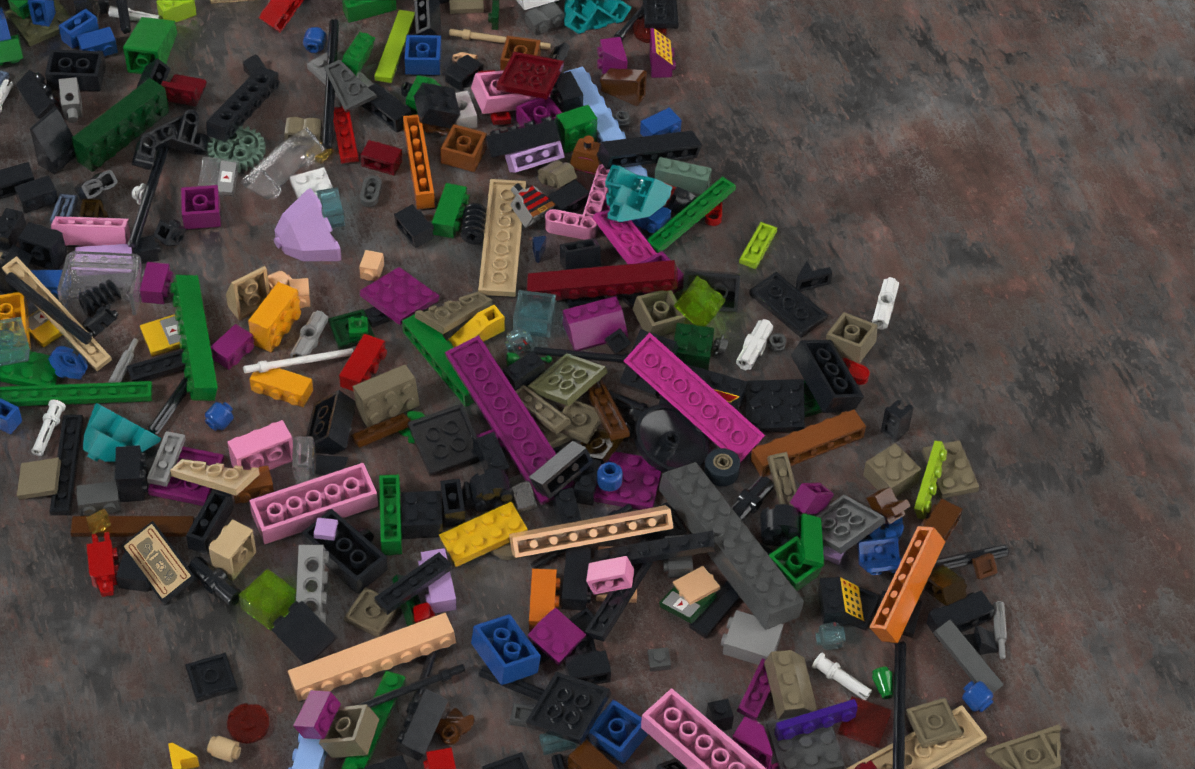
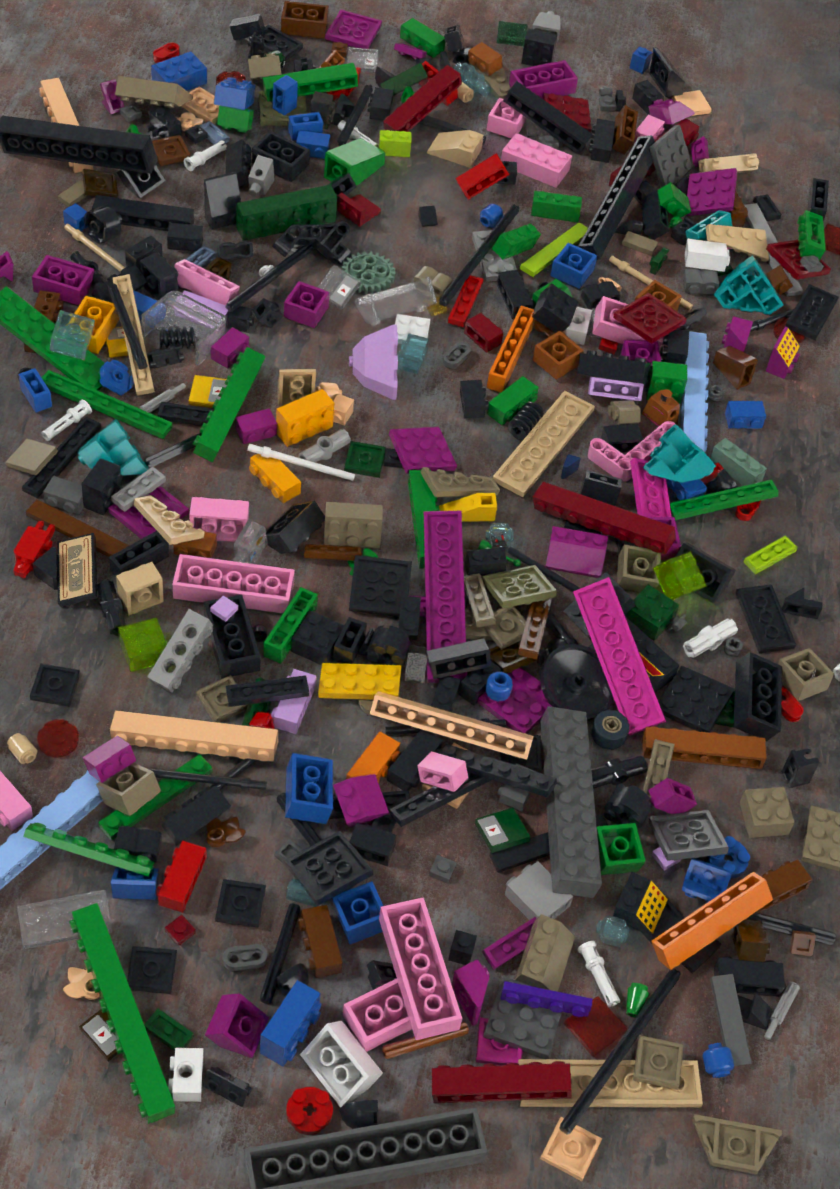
camera: 25 degrees right, 0 degrees up
clear yellow plate [86,509,111,534] -> none
blue head [204,402,234,431] -> none
black brick [206,66,280,142] -> none
black brick [271,601,338,664] -> none
black brick [315,455,348,475] -> none
dark grey wing [324,60,378,113] -> none
red brick [339,334,387,391] -> none
green tile [348,316,368,338] -> none
light nougat brick [359,250,384,281] -> none
torso [511,183,555,228] -> none
clear light blue brick [513,290,556,338] -> none
black brick [597,130,702,170] -> none
black plate [604,328,631,354] -> none
light nougat piece [673,566,721,605] -> none
green tile [800,513,824,568] -> none
reddish brown brick [866,487,910,525] -> none
lime plate [914,440,947,519] -> none

